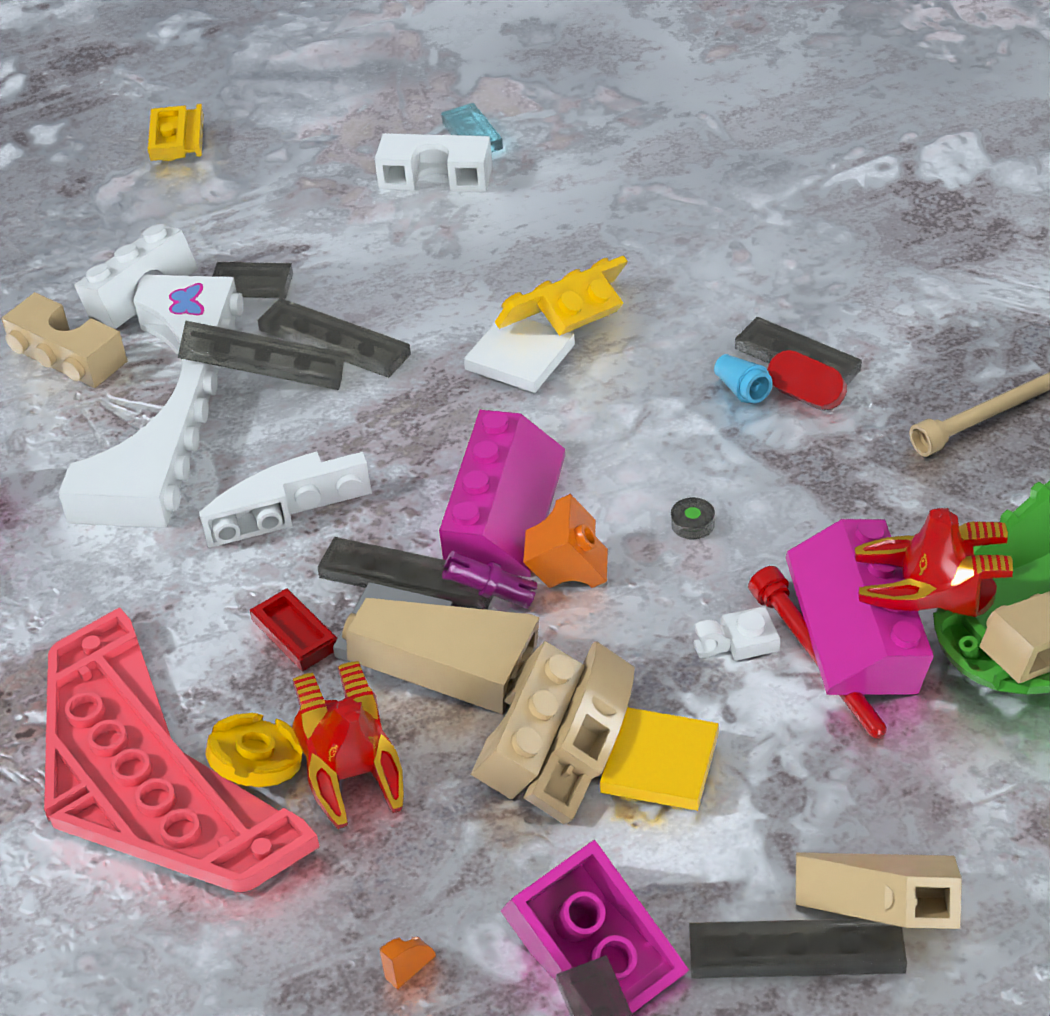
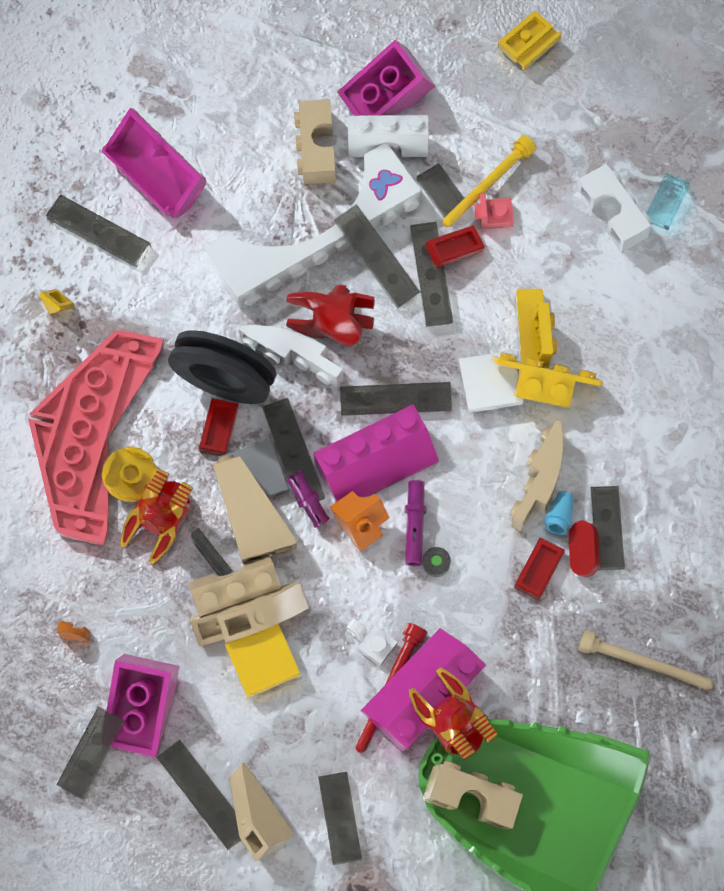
camera: 50 degrees right, 25 degrees up
none -> black tyre [168,330,277,404]
none -> clear smoke tile [191,528,233,576]
none -> red piece [286,285,375,347]
none -> clear smoke tile [318,772,362,865]
none -> dark pink slope [337,40,436,116]
none -> clear smoke tile [340,382,452,416]
none -> magenta pin [404,480,427,566]
none -> red tile [425,225,485,268]
none -> yellow piece [442,135,537,227]
none -> coral bracket [474,194,514,229]
none -> tan slope [510,420,563,531]
none -> red tile [514,537,565,600]
none -> yellow bracket [515,289,557,367]

